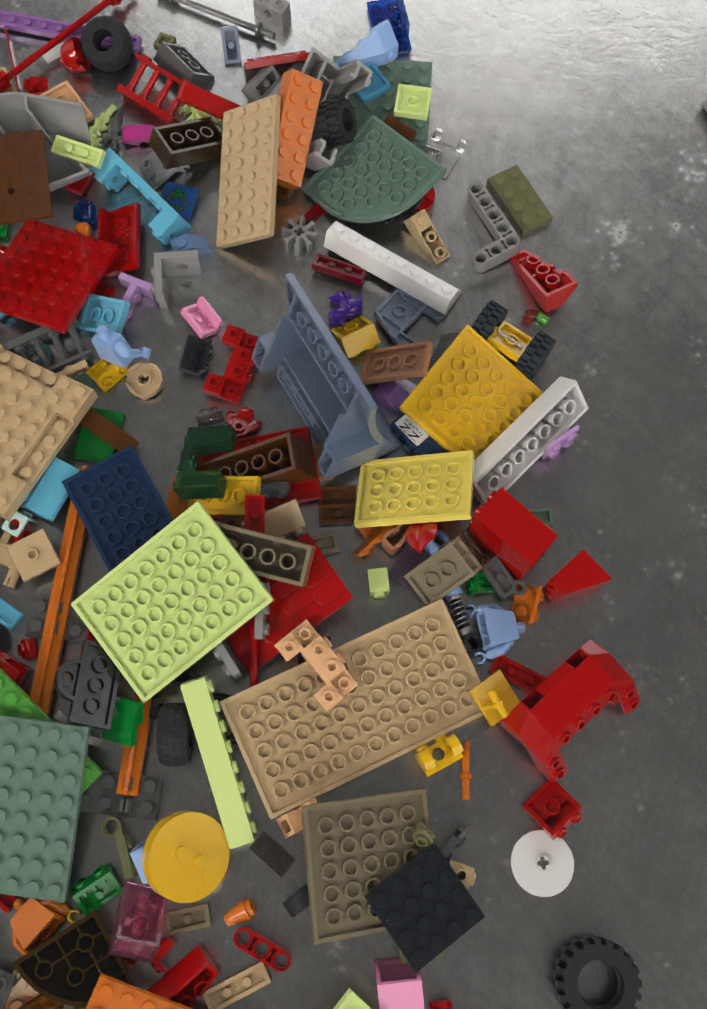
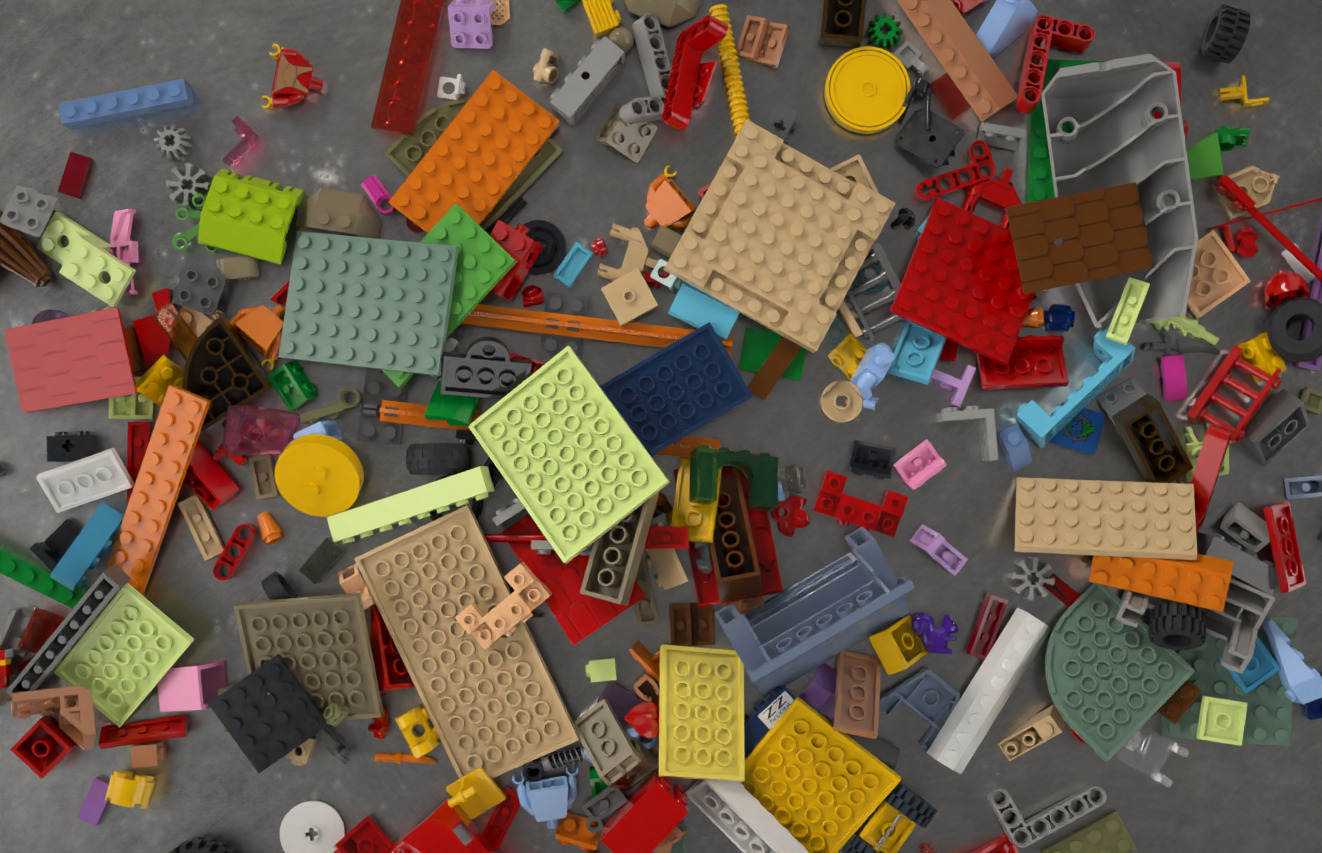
camera: 90 degrees right, 15 degrees up
none -> red piece [368,708,389,739]
none -> red wedge [370,604,416,694]
none -> lavender bracket [909,524,968,576]
none -> yellow bracket [1238,332,1287,383]

